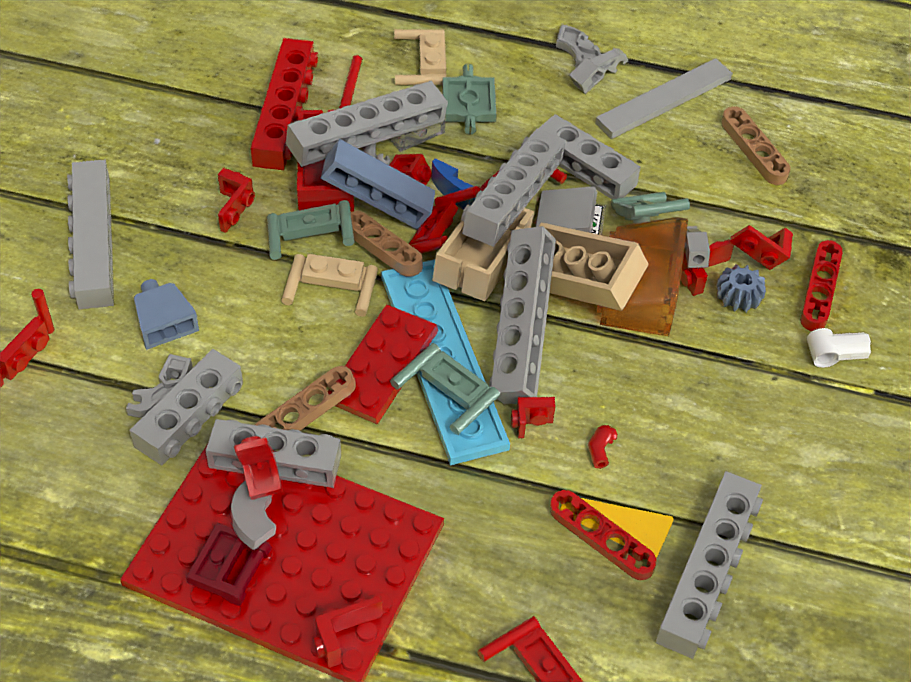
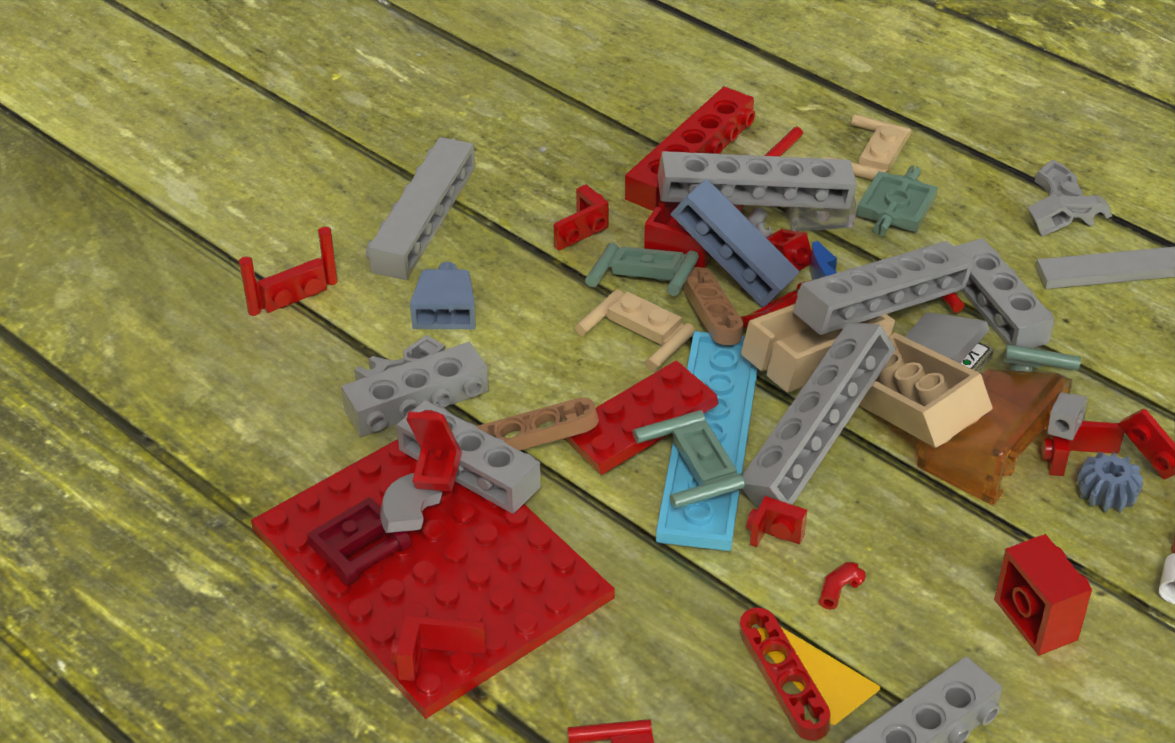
camera: 30 degrees right, 10 degrees down
none -> red brick [994,534,1092,656]

